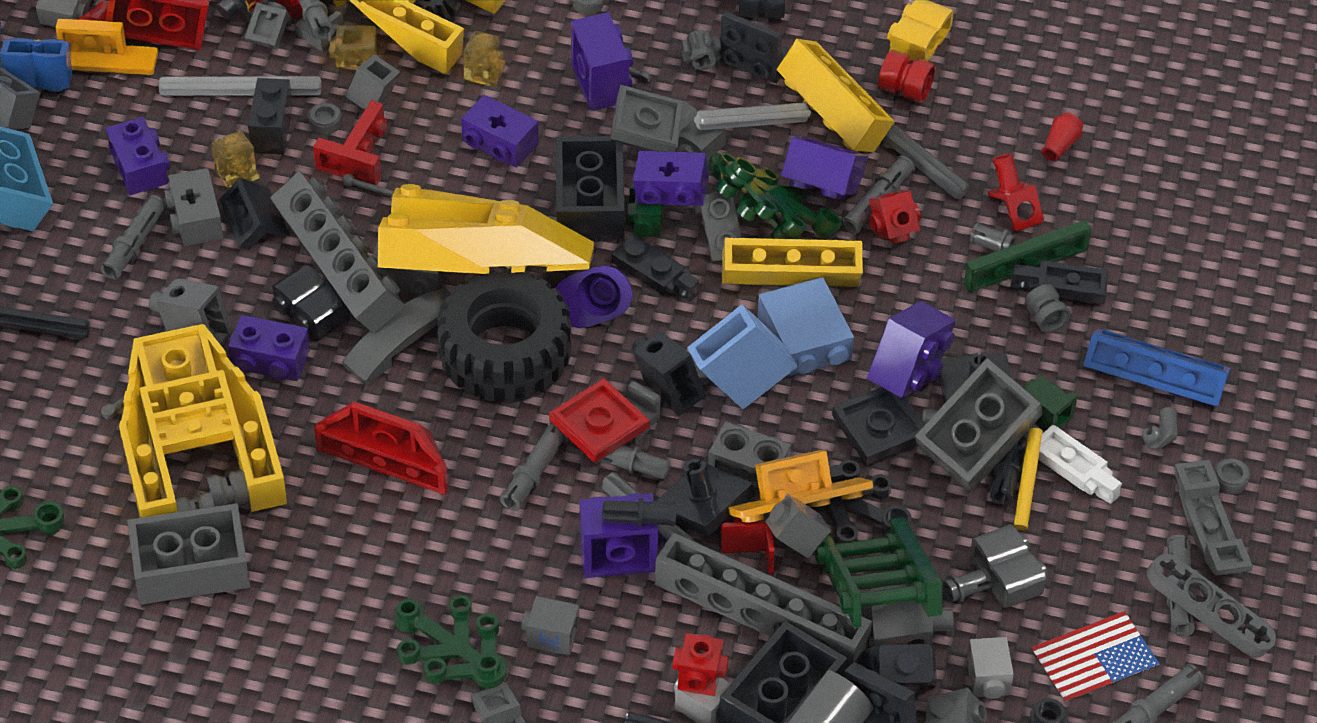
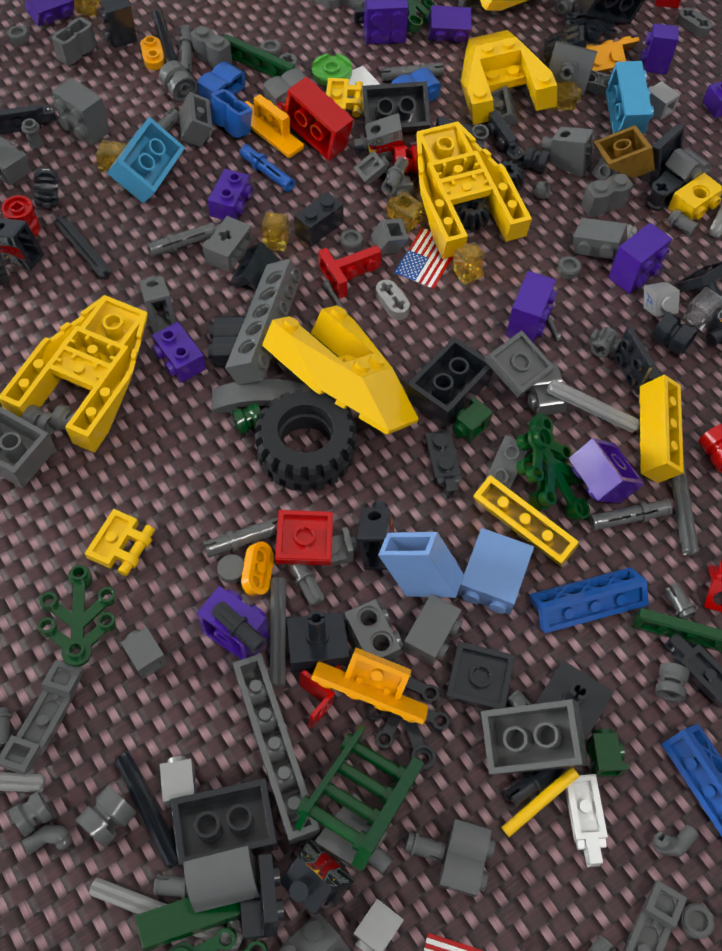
camera: 40 degrees right, 10 degrees up
light grey axle [159,76,322,96] -> none
red wedge [314,402,448,495] -> none
dark purple brick [461,95,539,168] -> none
dark purple piece [556,265,633,328] -> none
dark purple brick [633,151,709,206] -> none
red brick [672,633,729,696] -> none
dark grey brick [765,494,831,558] -> none
dark purple brick [867,301,956,398] -> none
red brick [869,190,921,243] -> none
none -> yellow plate [85,509,155,576]
none -> dark grey tile [217,554,244,584]
none -> dark green wheel [232,403,261,435]
none -> blue pin [239,144,296,192]
none -> light orange plate [241,542,274,597]
none -> light grey beam [375,280,410,320]
none -> sticker [394,228,453,289]
none -> dark grey brick [403,594,463,667]
none -> blue fence [529,567,649,633]

